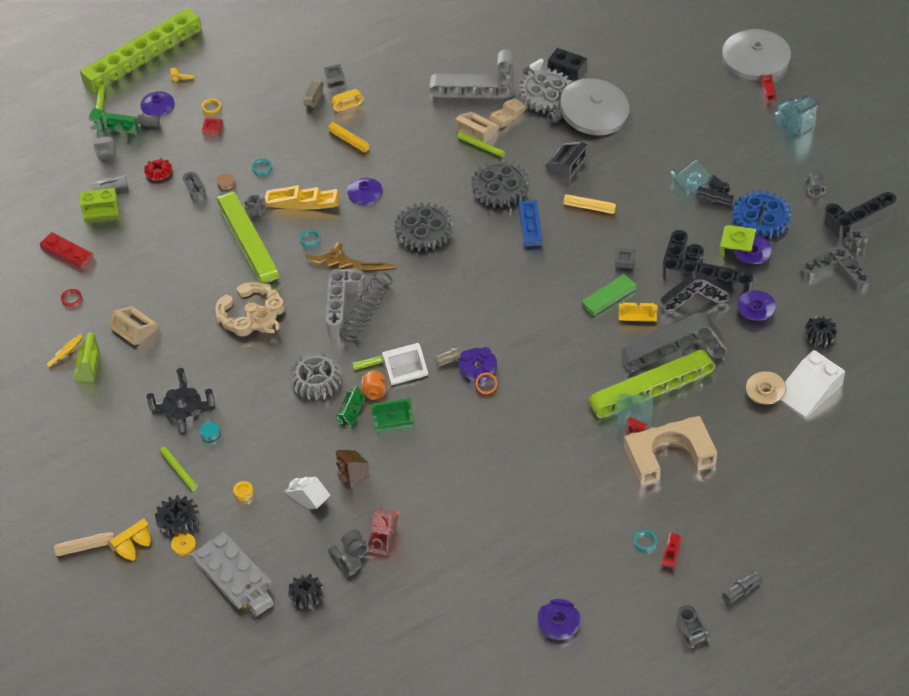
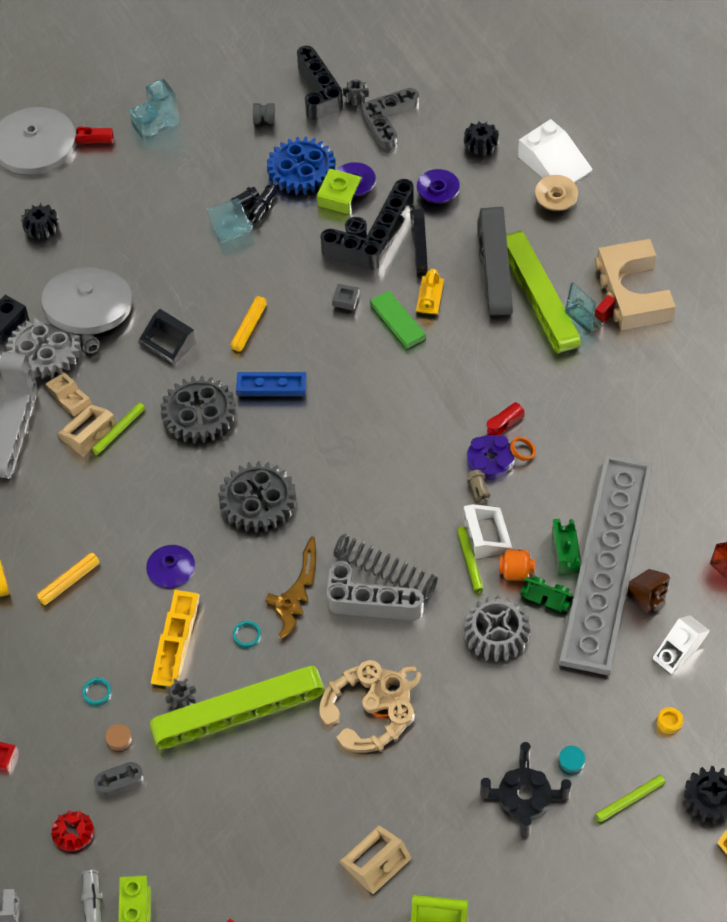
camera: 85 degrees left, 5 degrees up
none -> black gear [21,203,59,240]
none -> red bar [486,402,525,436]
none -> light grey plate [559,454,653,676]

